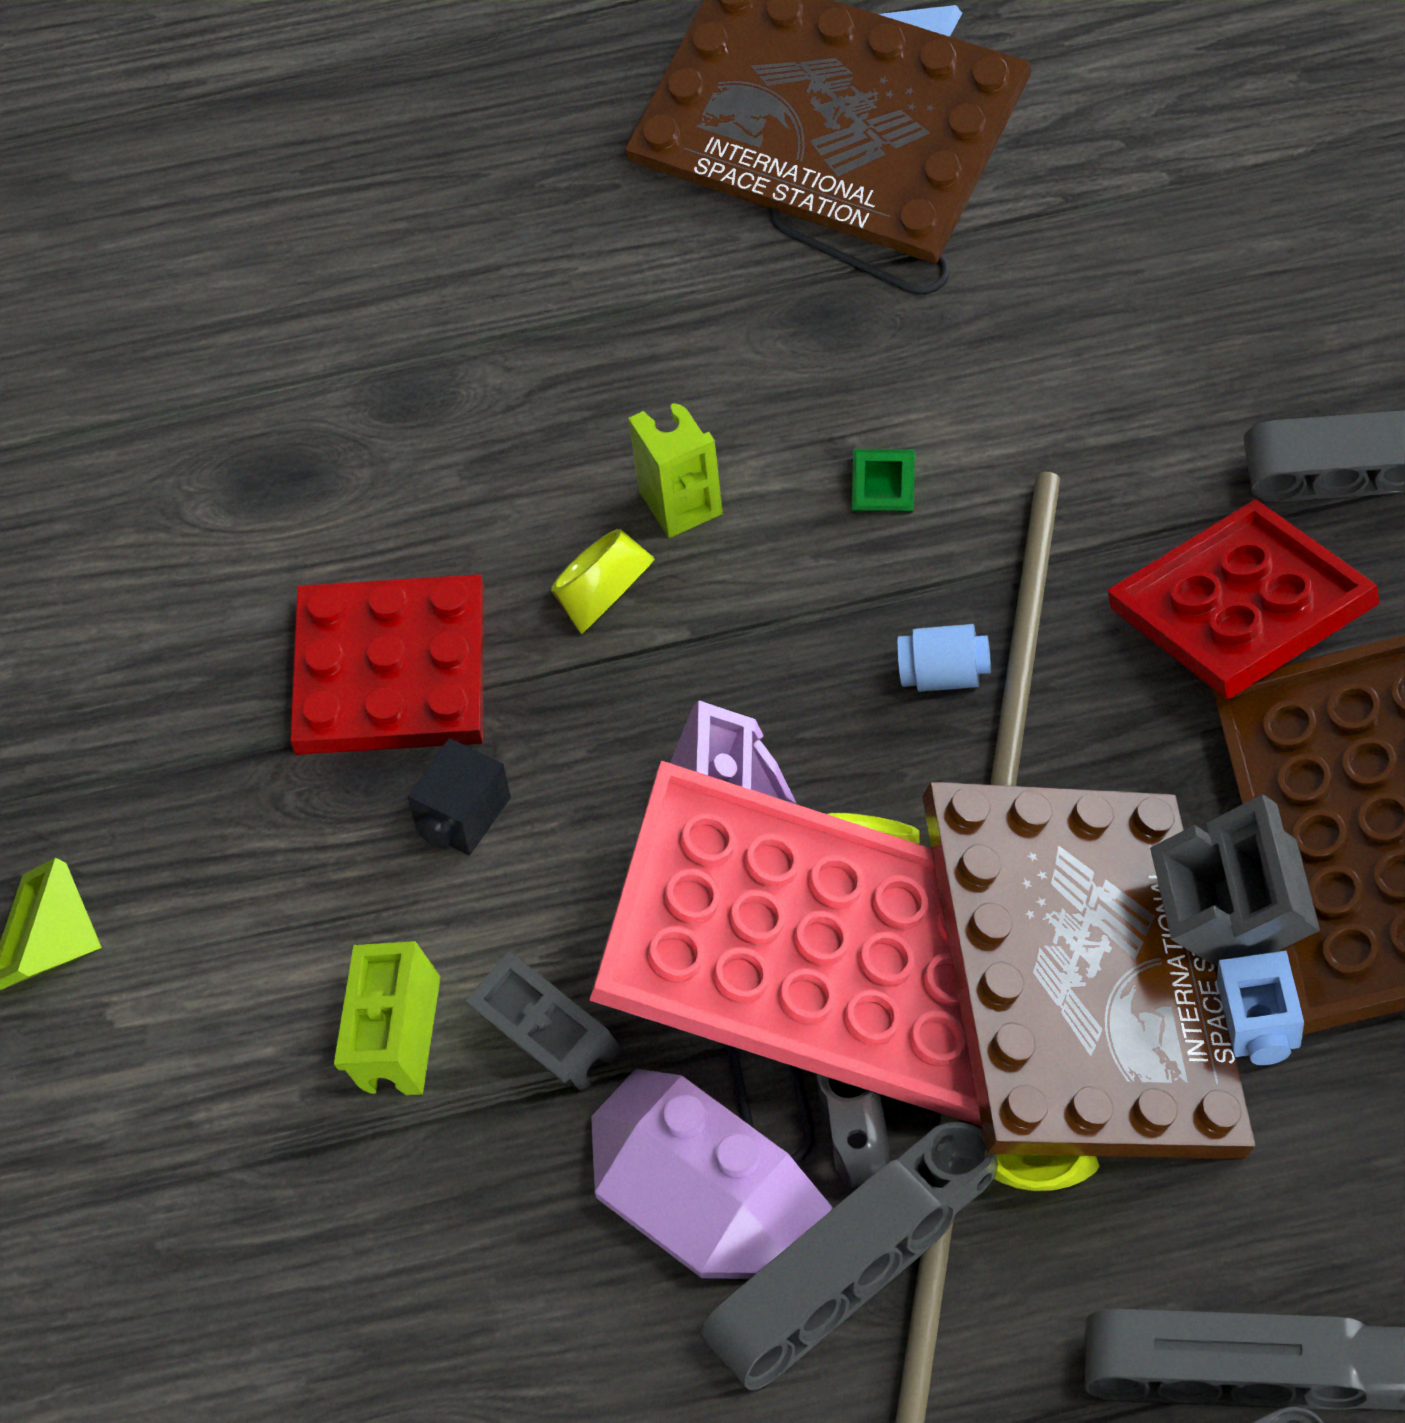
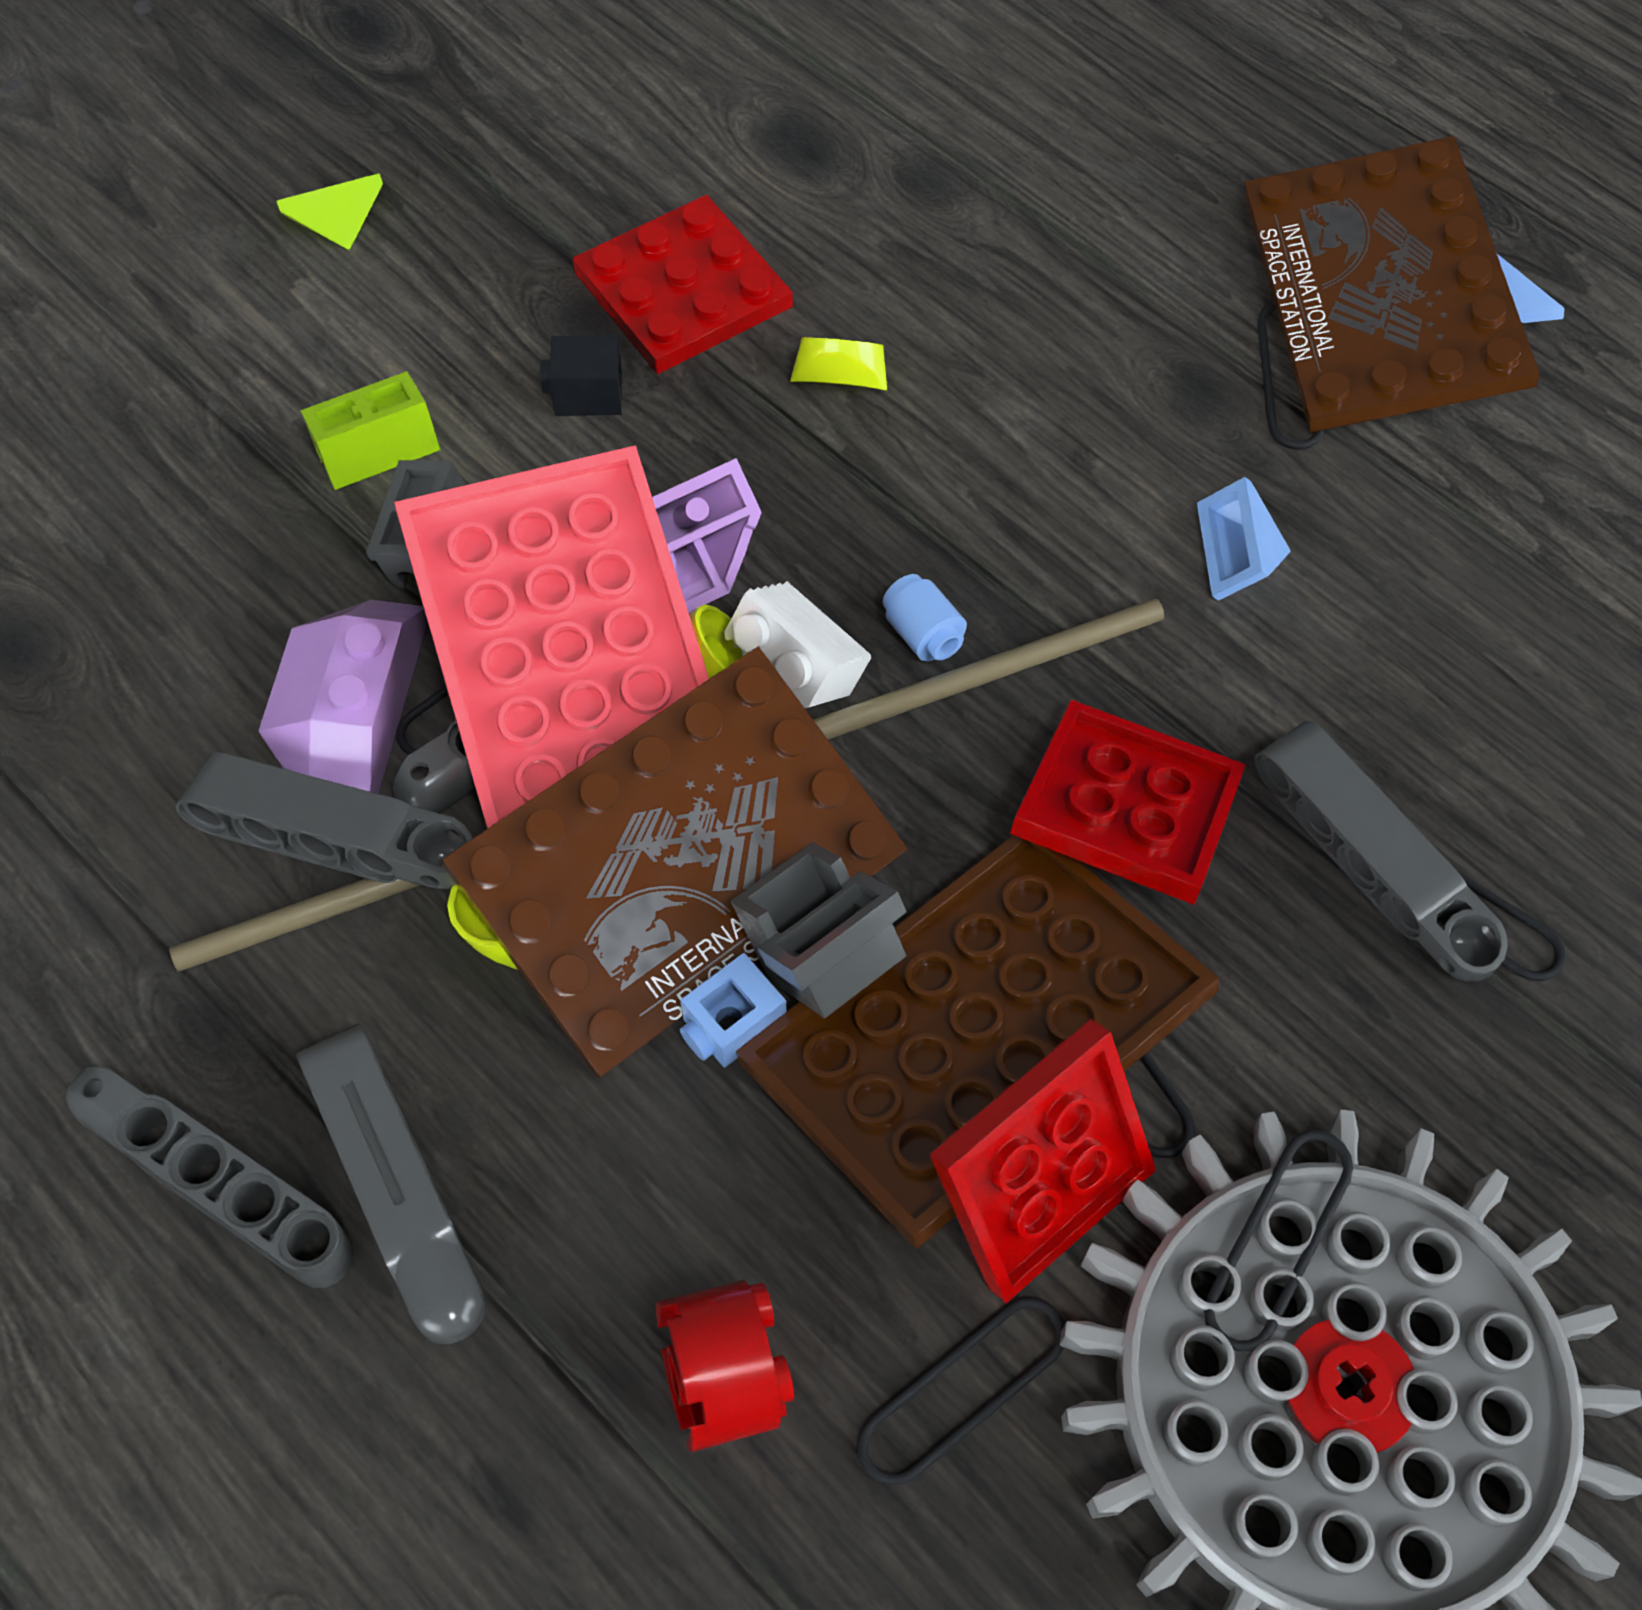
camera: 50 degrees right, 5 degrees up
lime hinge [628,403,723,538] -> none
green slope [852,449,916,511] -> none
none -> white brick [724,581,871,708]
none -> light blue slope [1197,477,1291,601]

